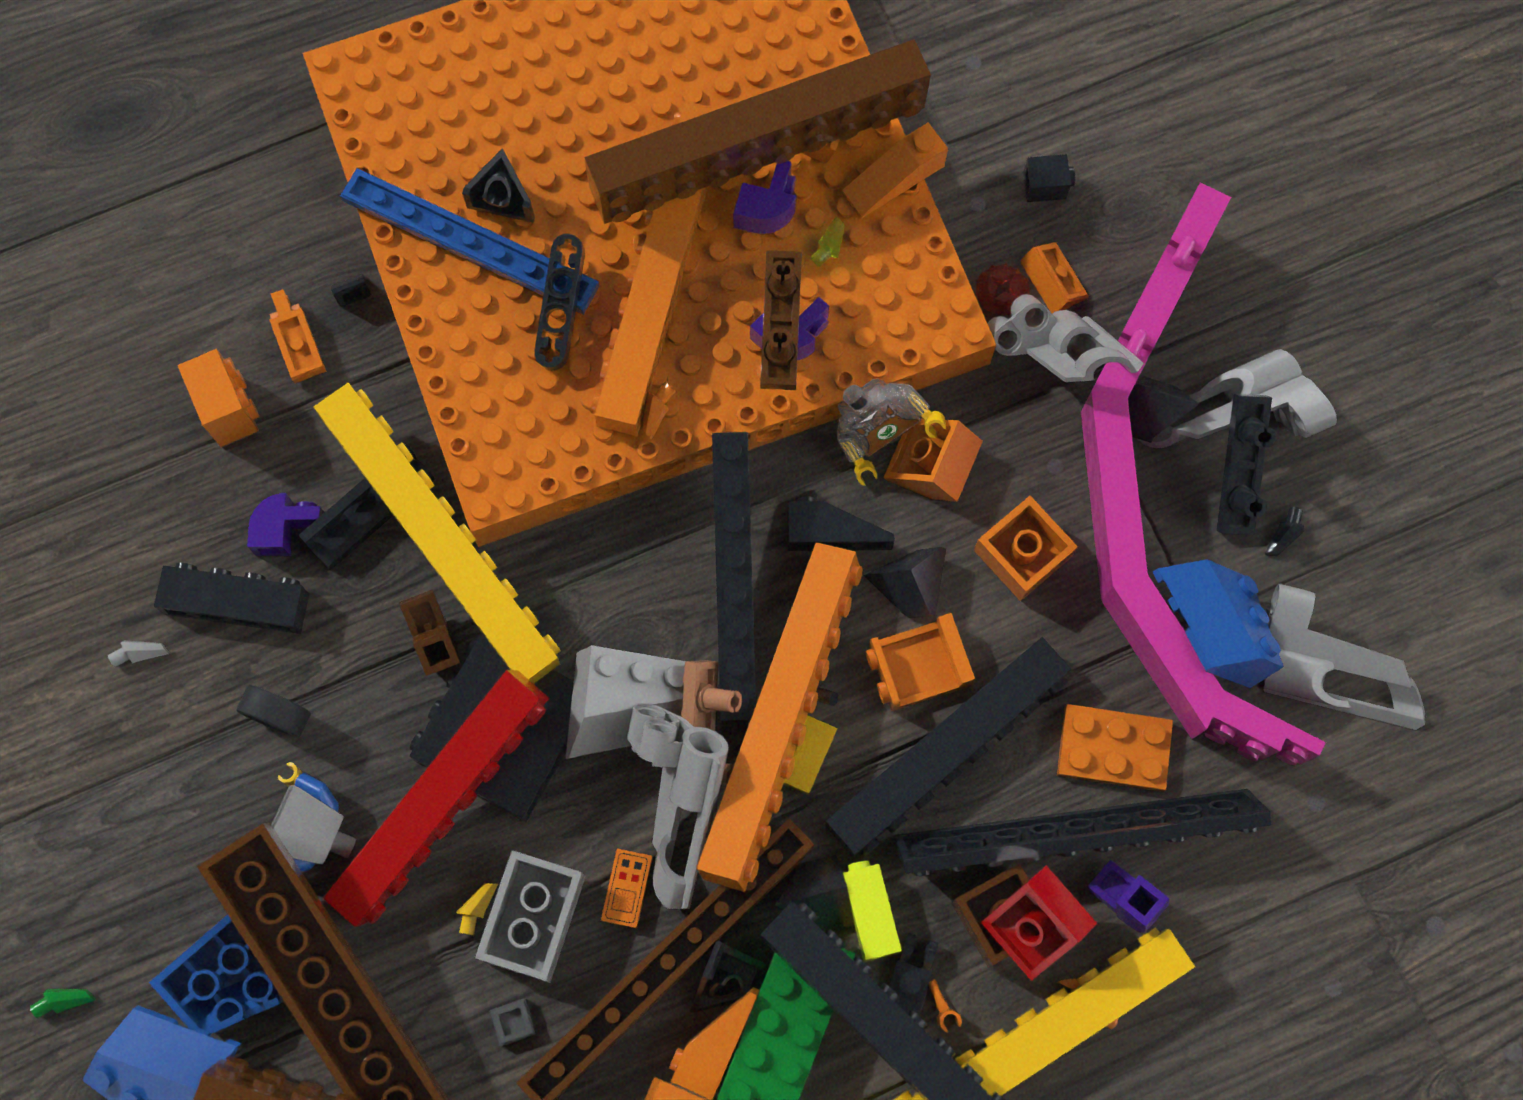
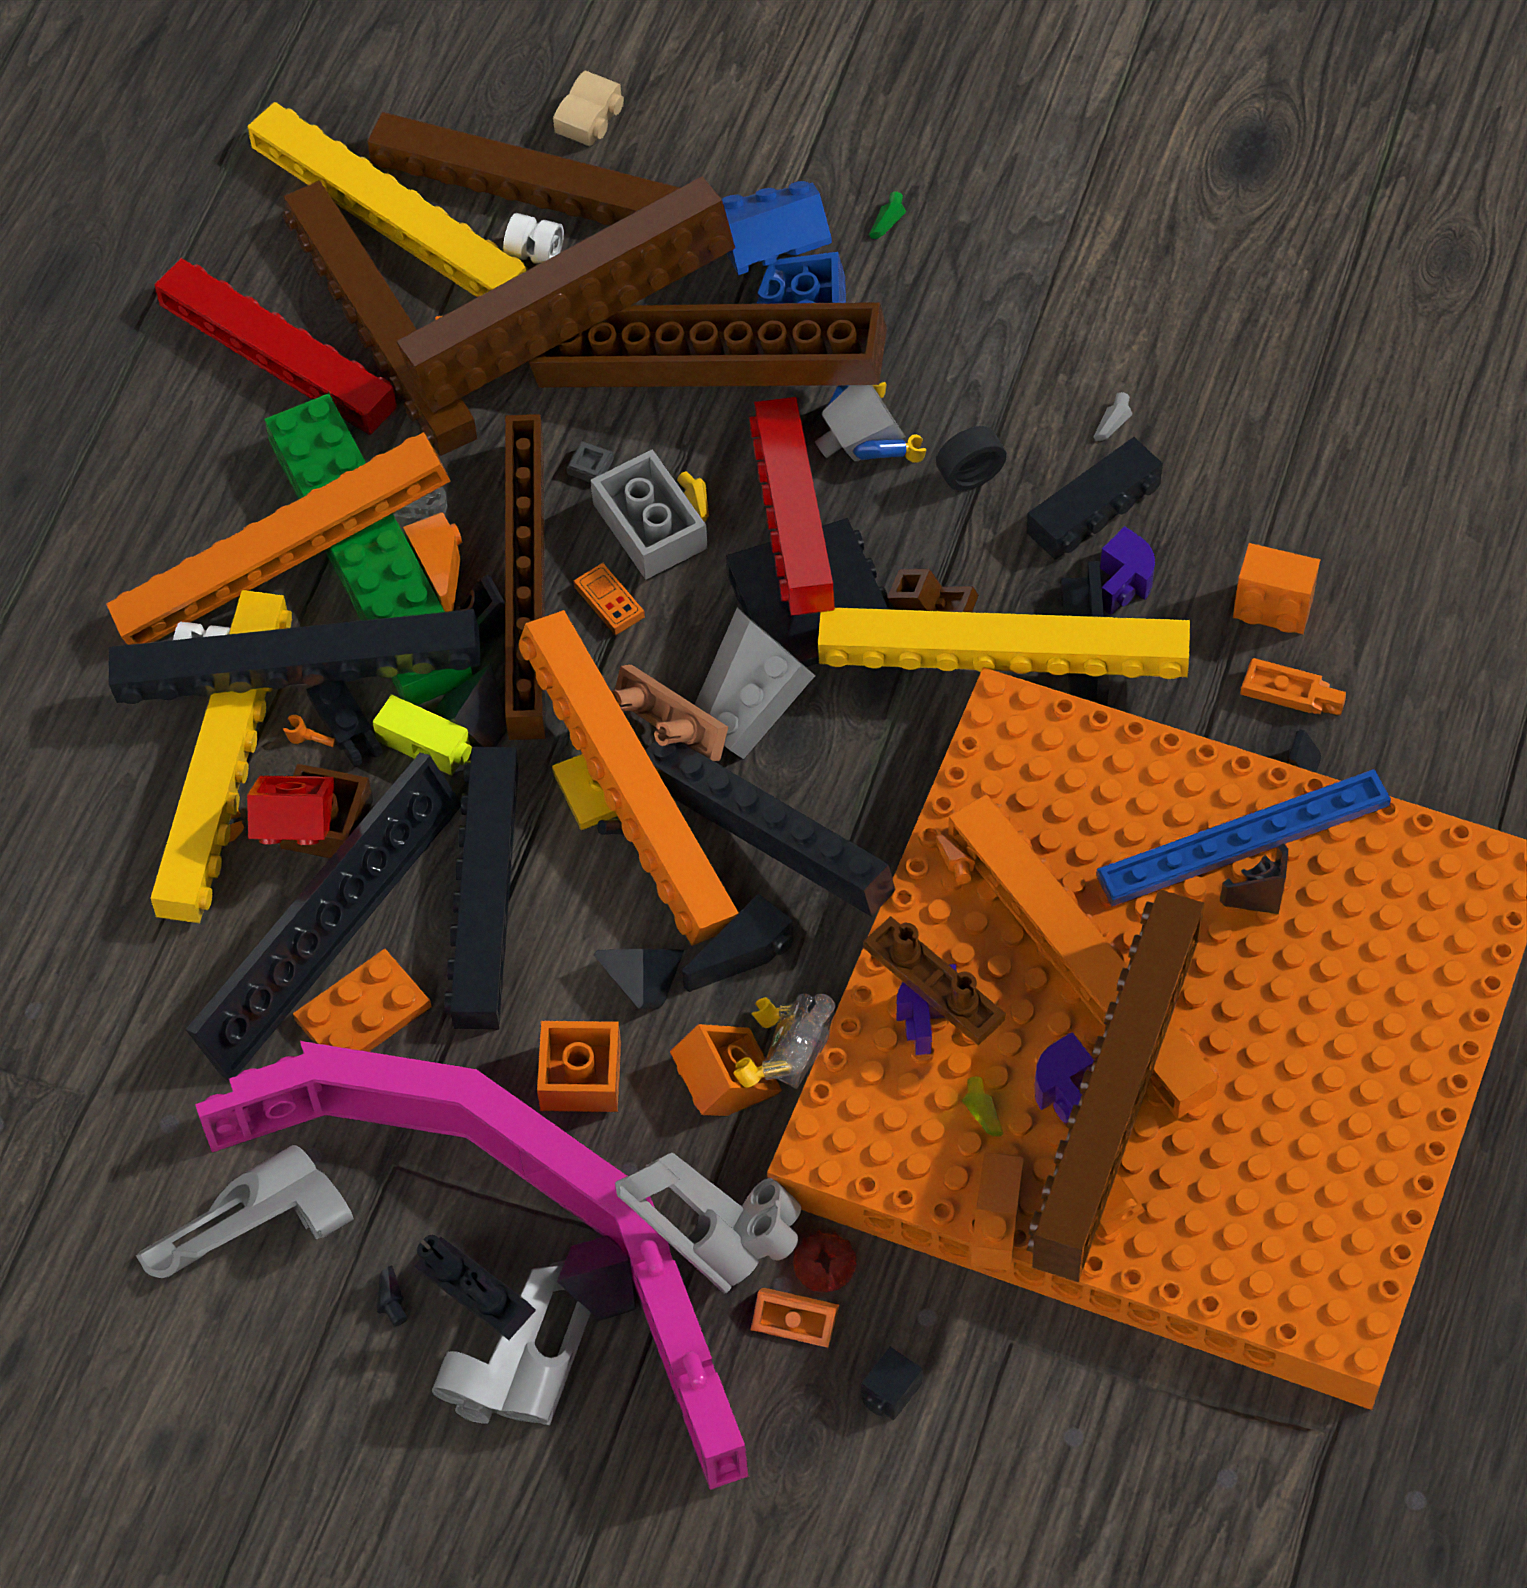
camera: 135 degrees right, 15 degrees down
black beam [534,234,585,370] -> none
light grey panel [627,703,729,909] -> none
orange panel [865,613,975,712] -> none
dark purple brick [1088,860,1169,933] -> none
blue wedge [1153,559,1284,688] -> none

